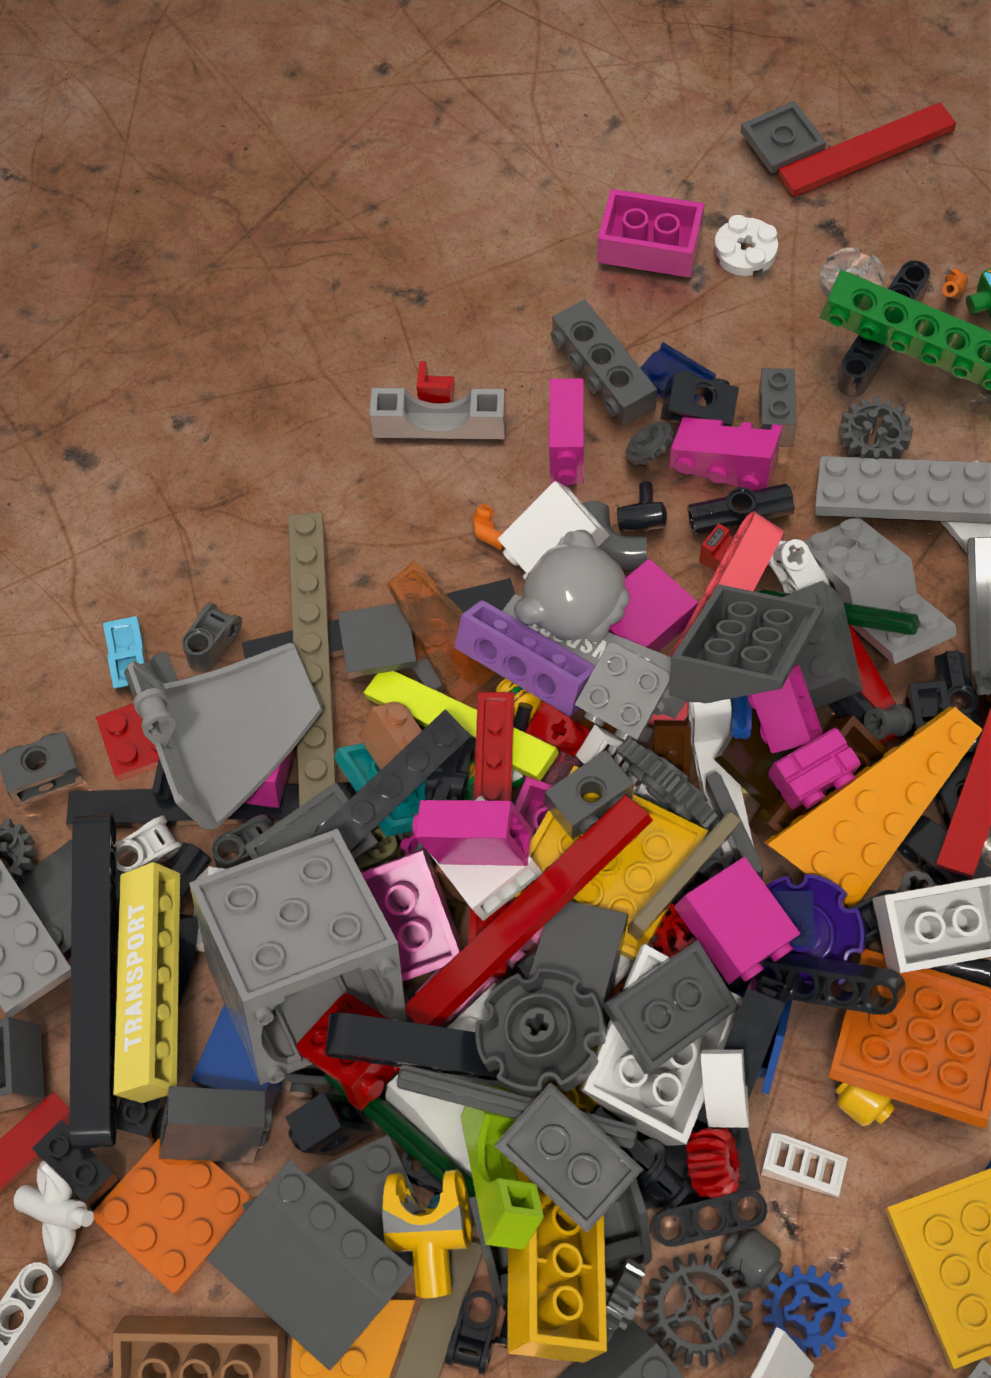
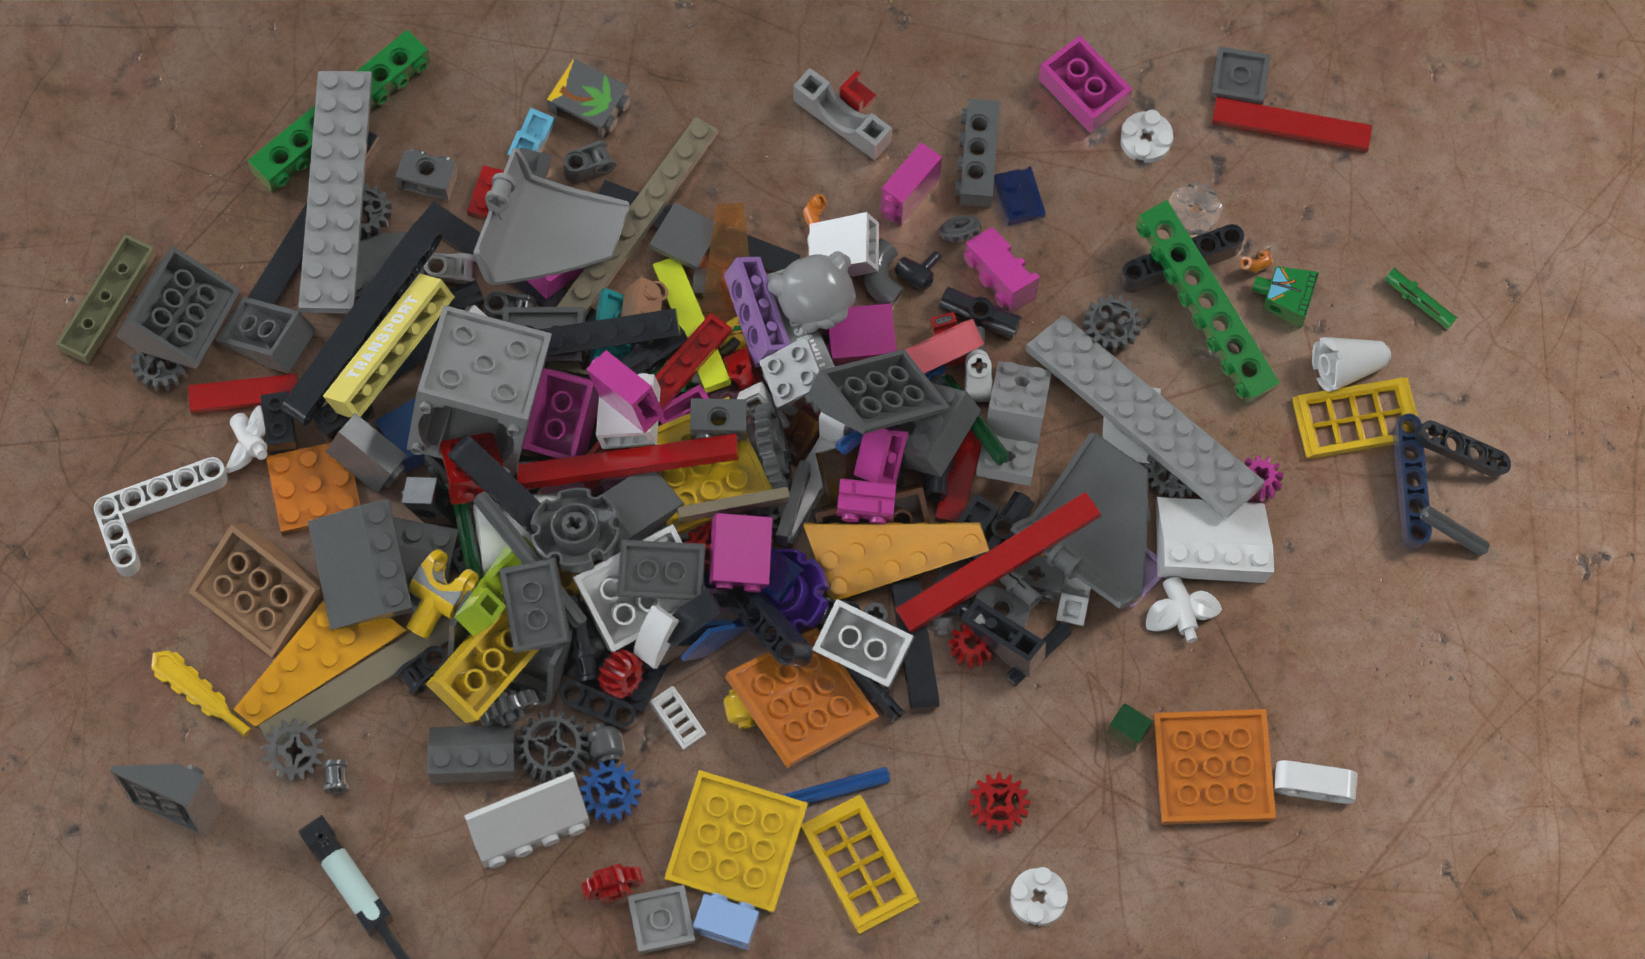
camera: 30 degrees right, 5 degrees up
black brick [660,371,739,427] -> none
dark grey brick [758,368,796,447] -> none
dark grey bush [864,704,913,740] -> none
none -> dark grey panel [547,59,631,139]

